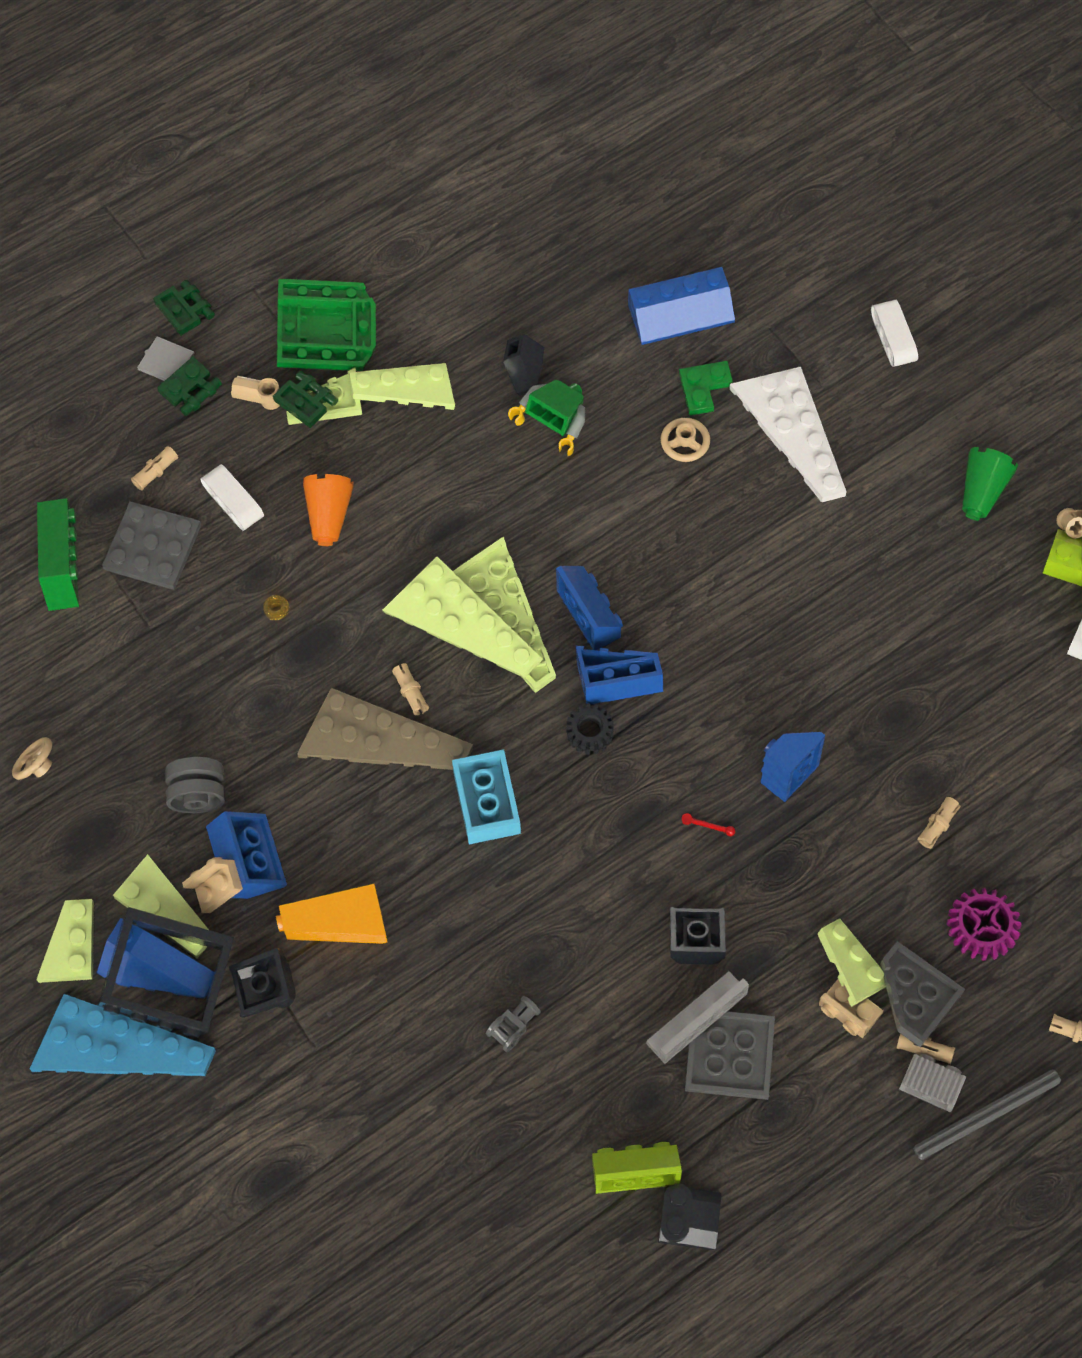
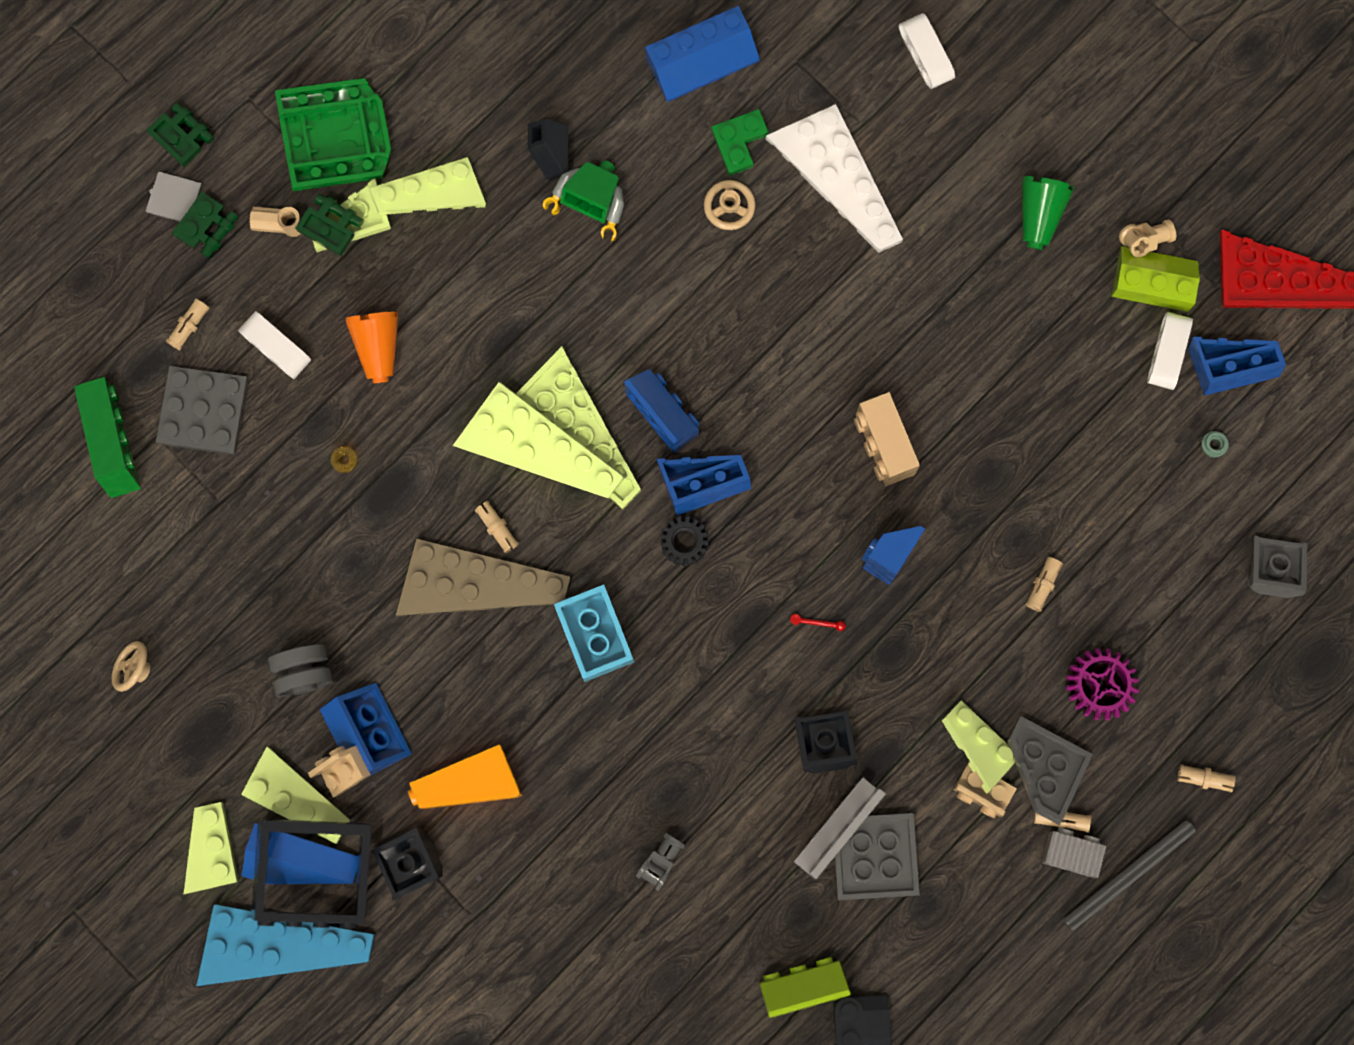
camera: 10 degrees left, 15 degrees up
none -> tan brick [854,392,920,487]

